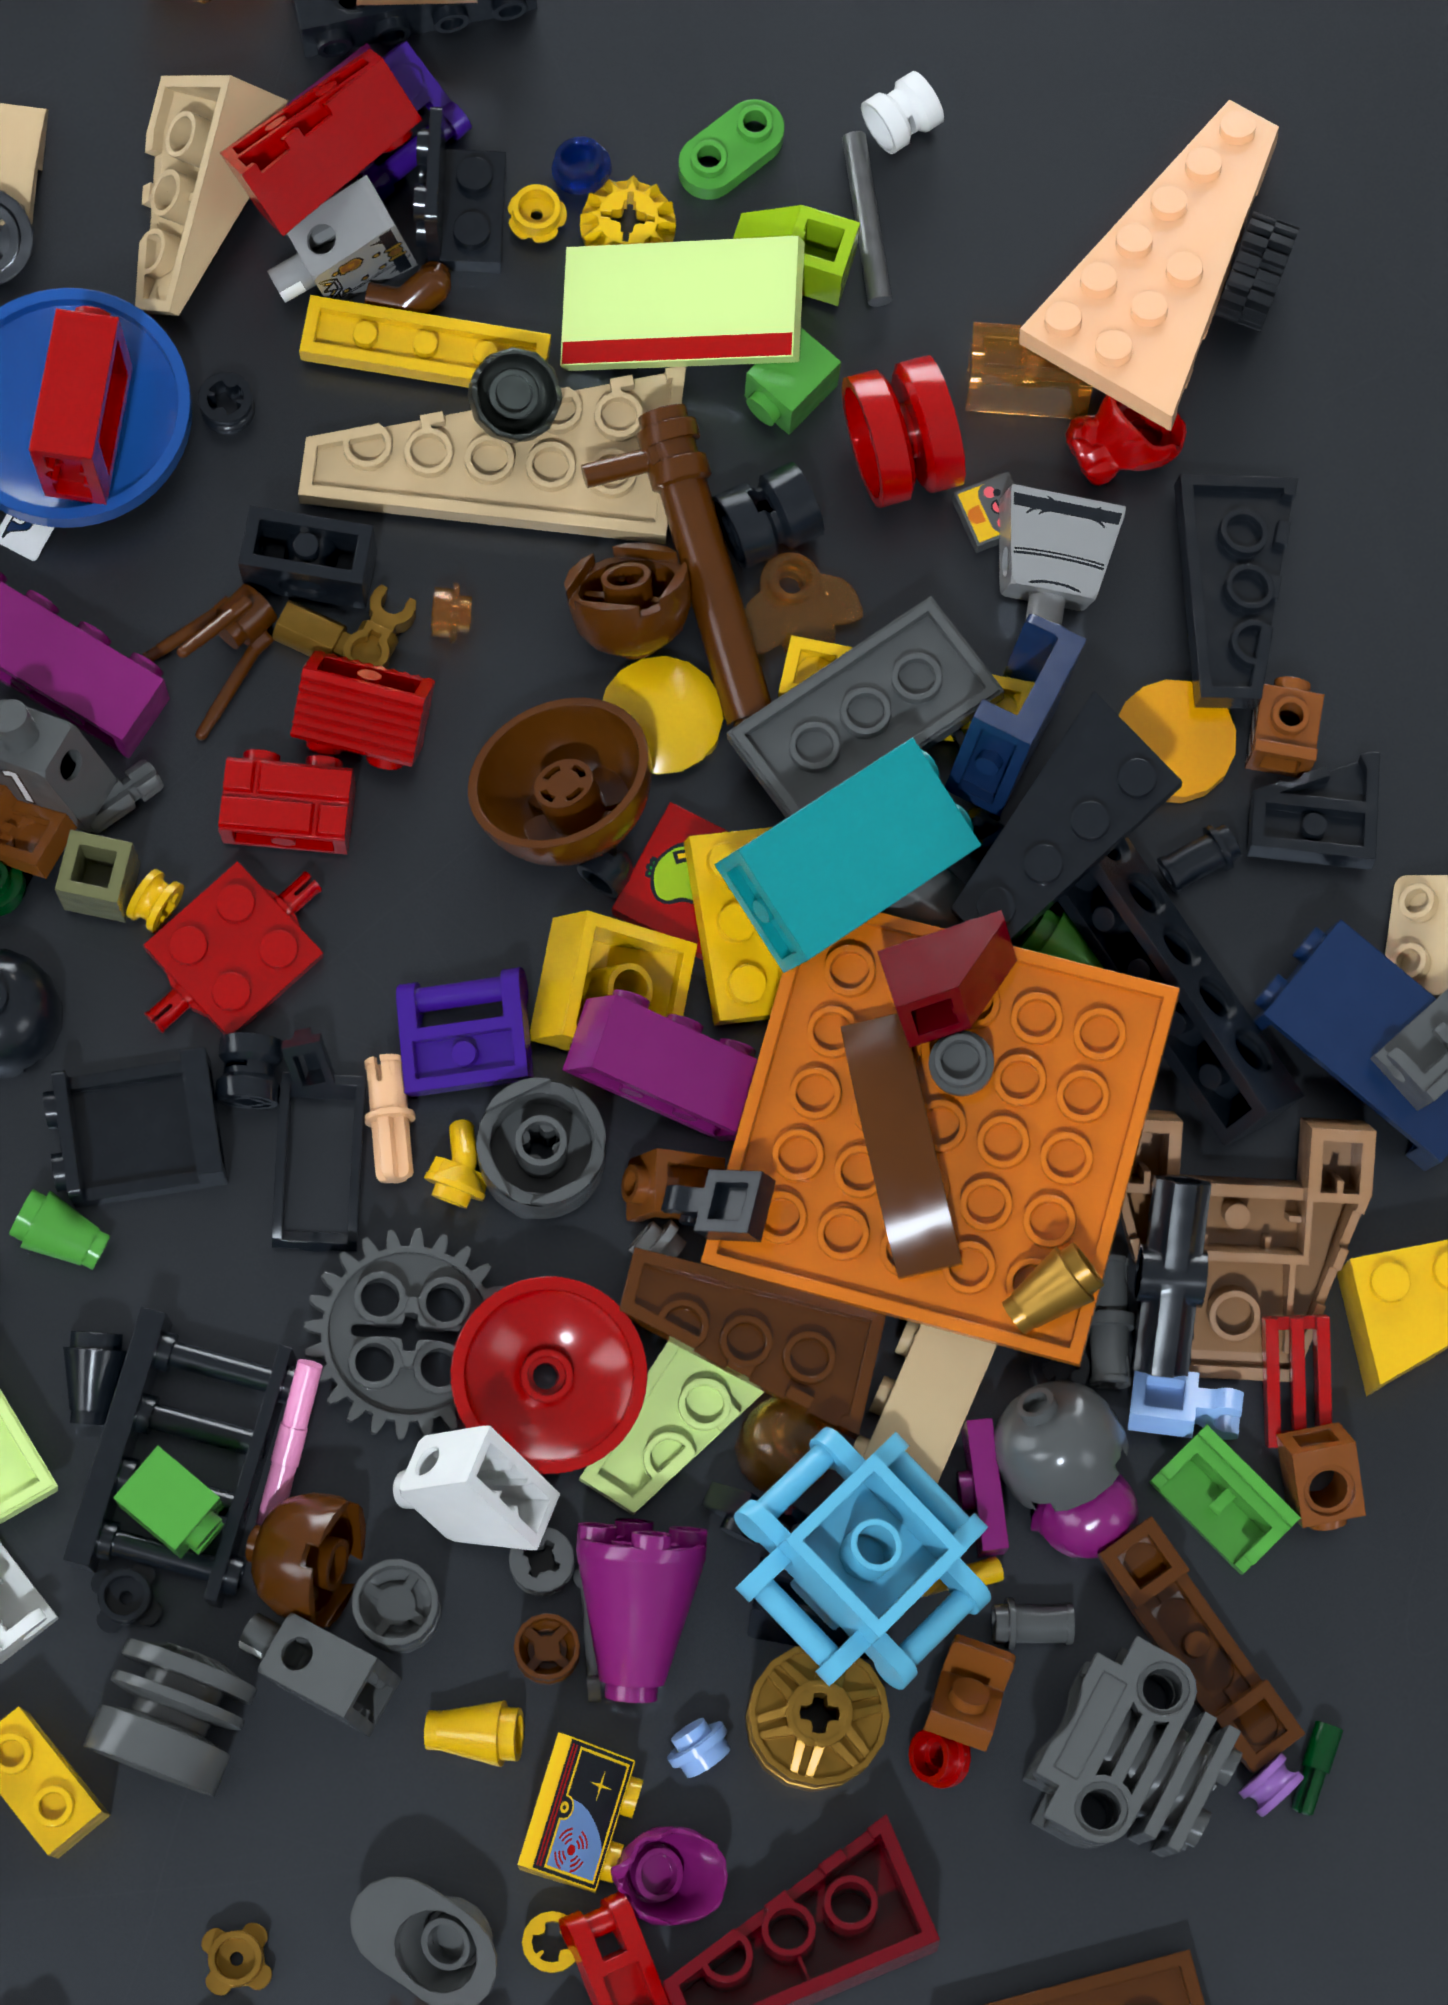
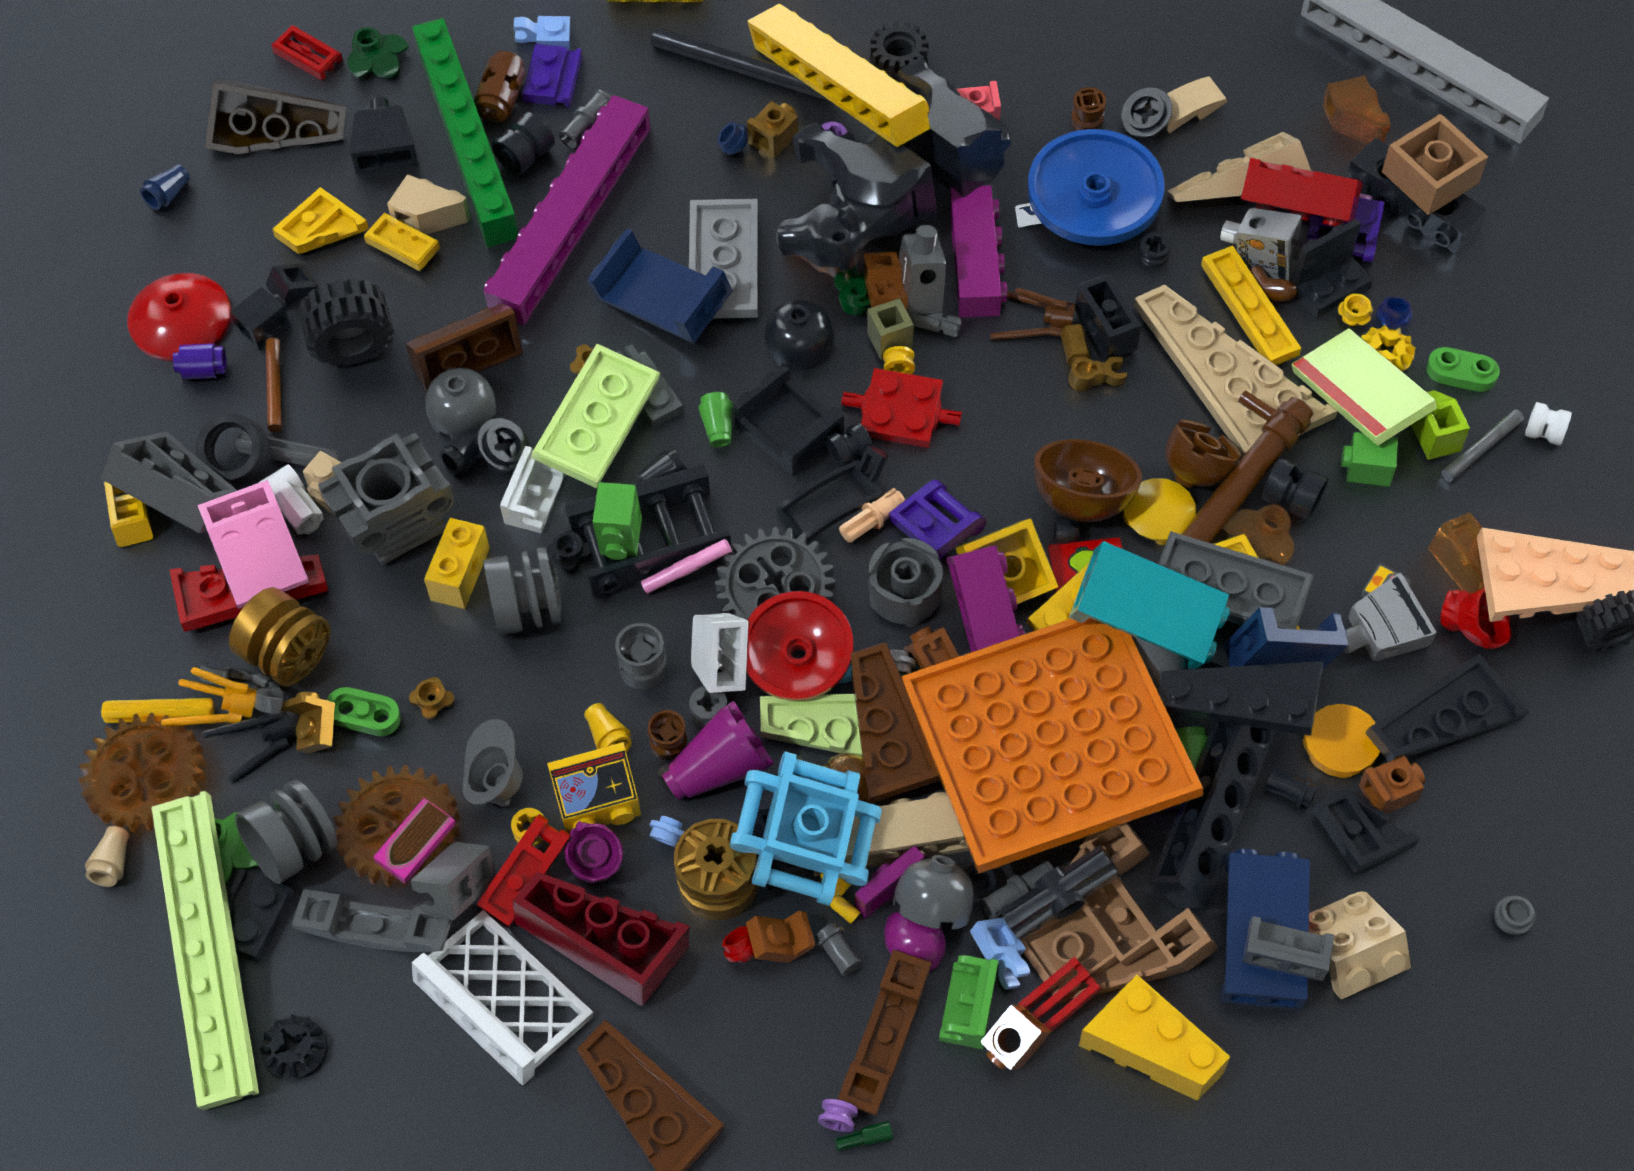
camera: 65 degrees right, 15 degrees down
red window [29,306,133,505] -> none
red brick [218,749,356,855] -> none
dark grey torso [239,1613,402,1737] -> none
reddish brown cylinder [245,1493,366,1628] -> none
red brick [290,650,435,770] -> none
yellow plate [424,1119,487,1209] -> none
clear orange plate [431,582,472,644] -> none
pearl dark grey hair [468,347,562,443] -> none
black plate [661,1169,776,1242] -> none
red wheel [841,355,966,508] -> none
reddish brown slope [841,1013,963,1279] -> none
dark red slope [877,910,1017,1048] -> none
dark grey plate [929,1030,994,1096] -> none
pearl gold cone [1002,1243,1104,1334] -> none
dark grey piece [1022,1636,1243,1858] -> none

